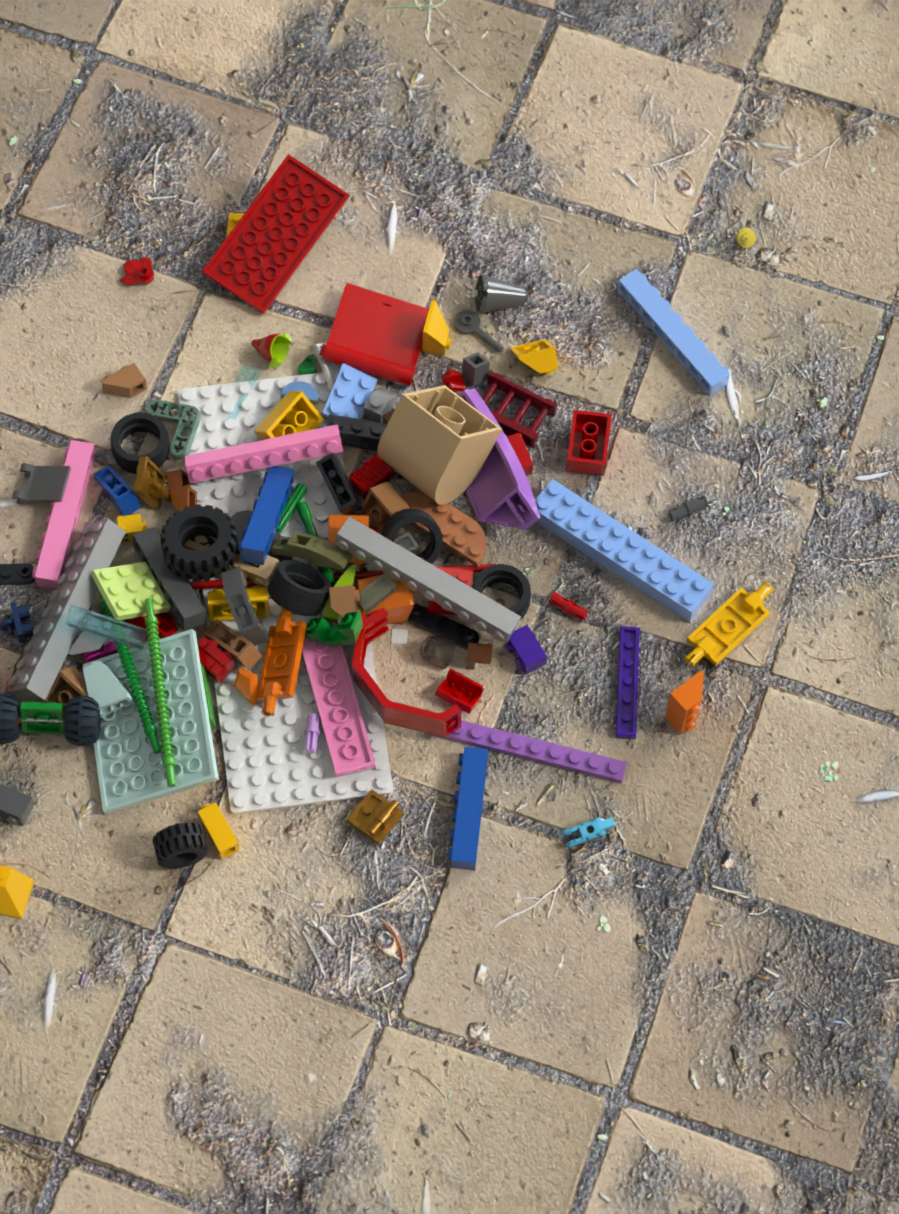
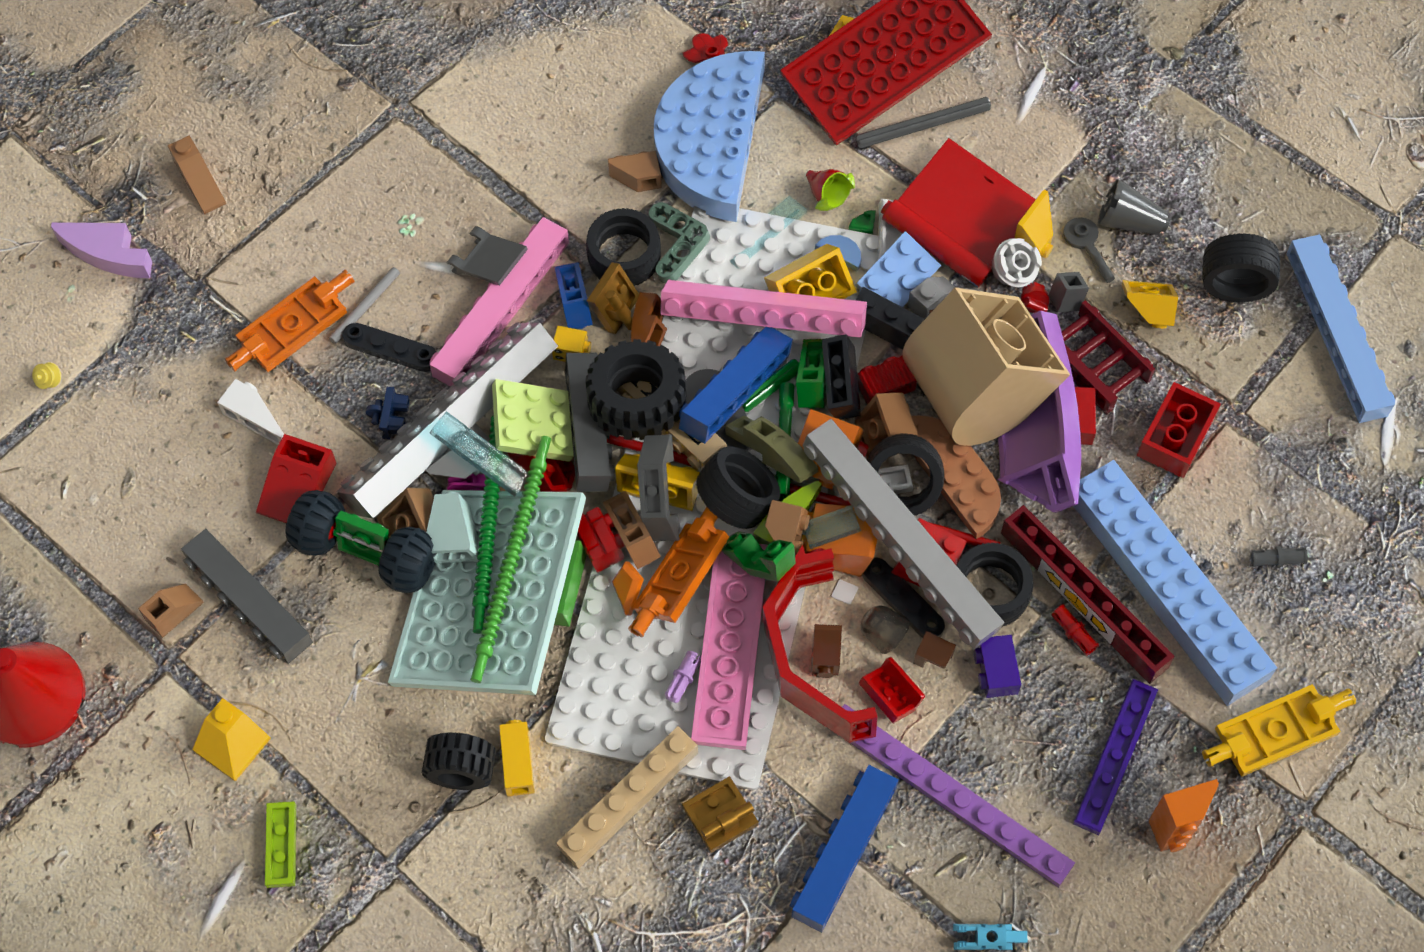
camera: 25 degrees right, 0 degrees up
none -> lime plate [265,801,296,888]
none -> tan brick [556,726,698,869]
none -> light blue brick [654,51,765,222]
none -> green slope [796,339,826,409]
none -> reddish brown slope [812,624,842,678]
none -> dark grey axle [855,97,991,148]
none -> white cone [992,238,1042,287]
none -> dark red brick [1001,505,1175,684]
none -> black tyre [1202,233,1280,303]

